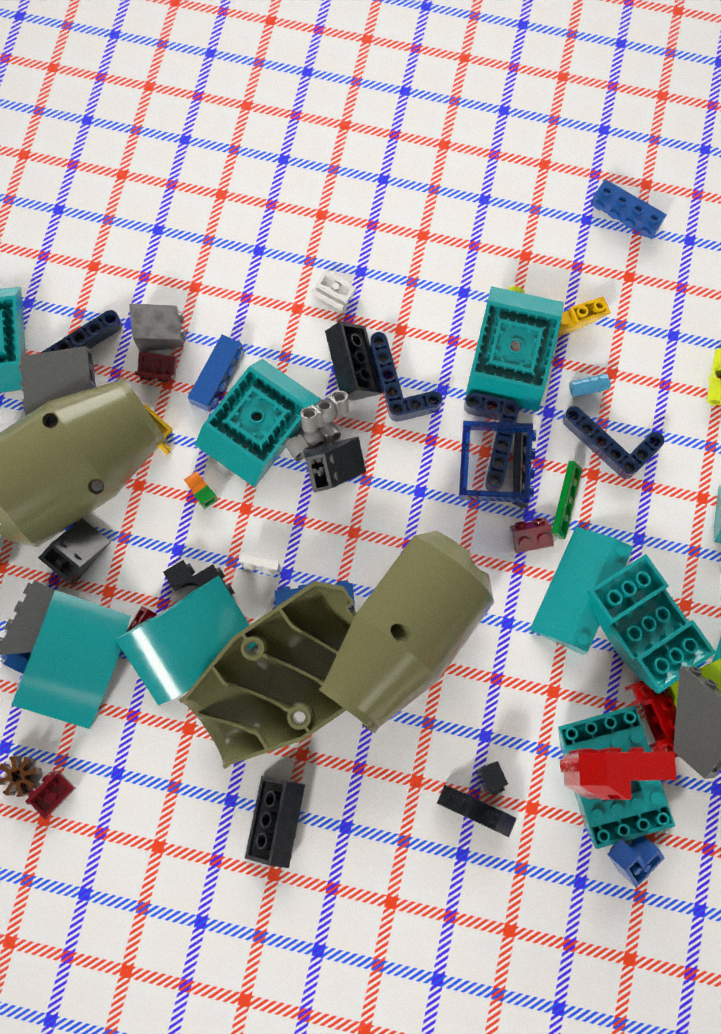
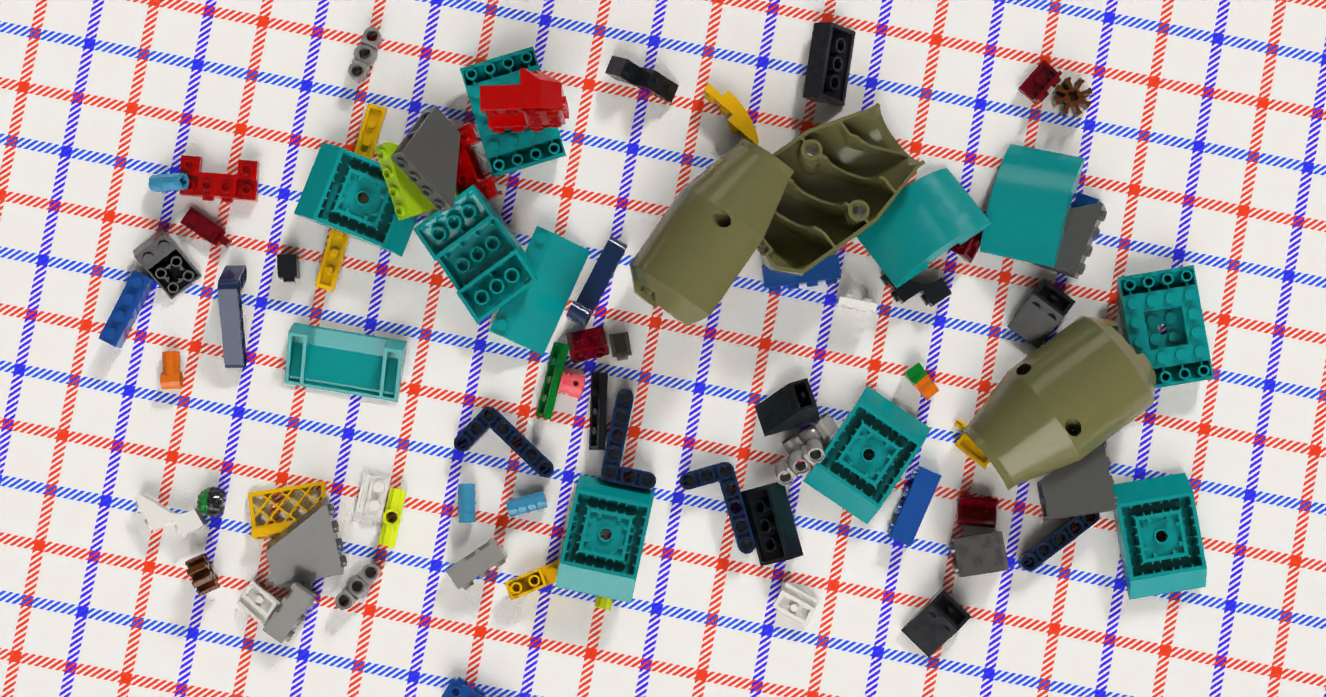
camera: 175 degrees right, 10 degrees up
clear blue window [459,420,536,503] -> none
black brick [475,761,509,795] -> none
blue brick [607,836,665,888] -> none
none -> light grey wedge [445,537,508,590]
none -> dark azure axle [457,483,476,523]
none -> coral piece [558,371,586,399]
none -> dark blue beam [566,237,628,328]
none -> clear smoke brick [609,332,632,361]
none -> yellow slope [703,84,759,145]
none -> black slope [901,588,971,657]

